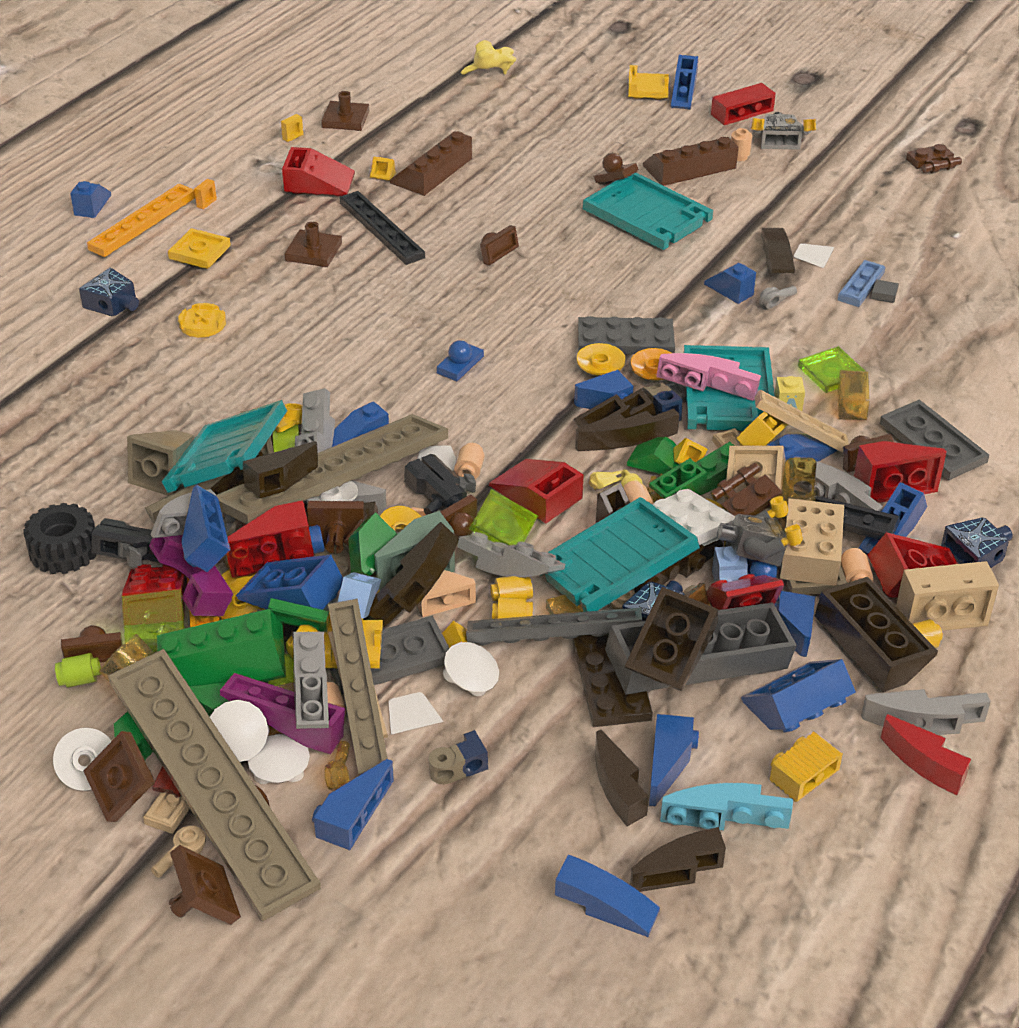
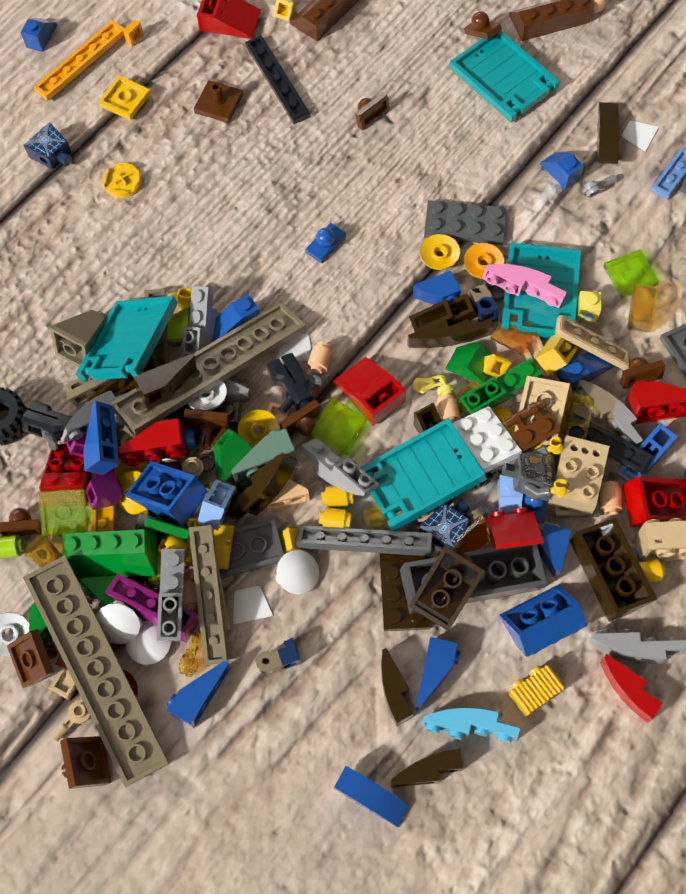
camera: 10 degrees right, 25 degrees up
none -> clear orange piece [490,314,538,355]

